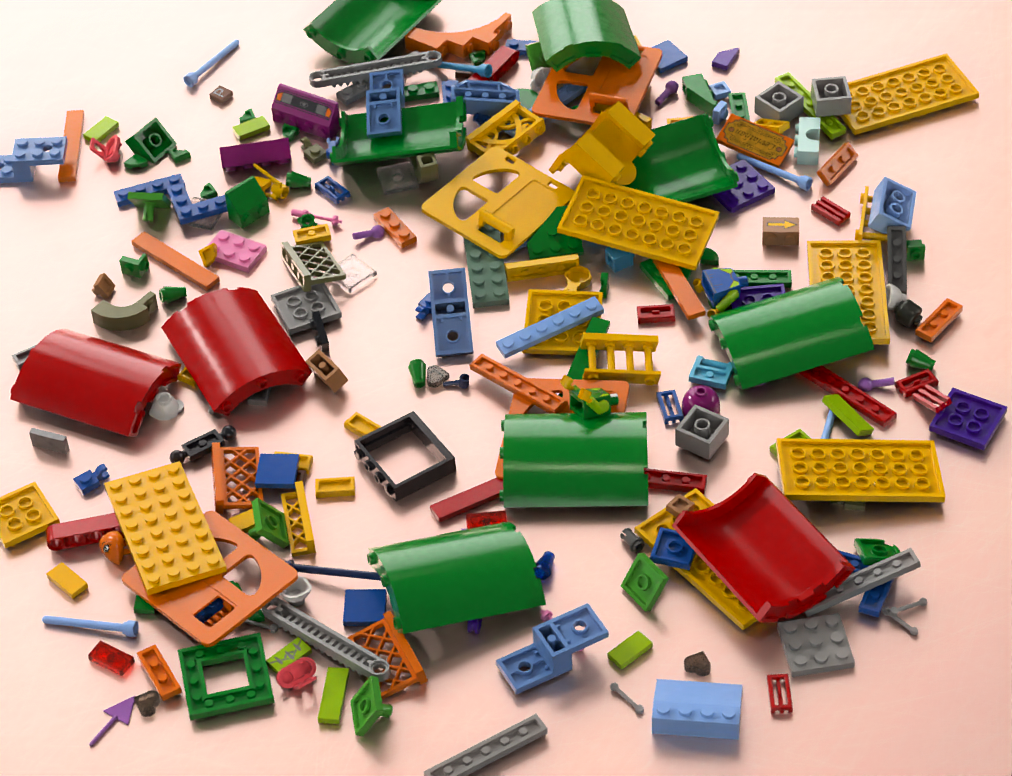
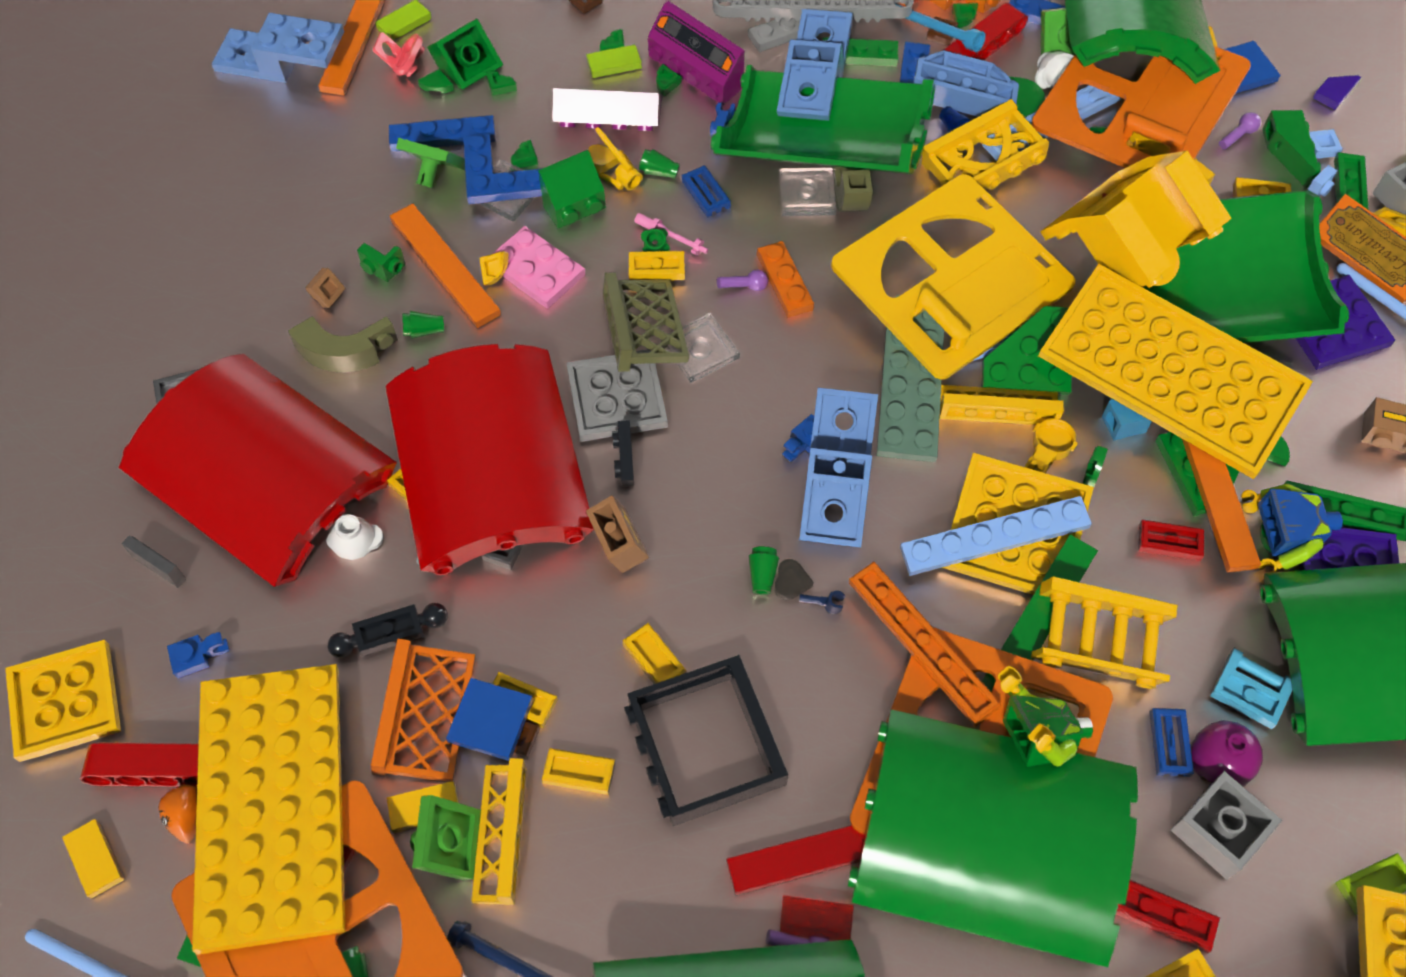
camera: 10 degrees right, 15 degrees up
olive plate [300,136,327,165] -> none

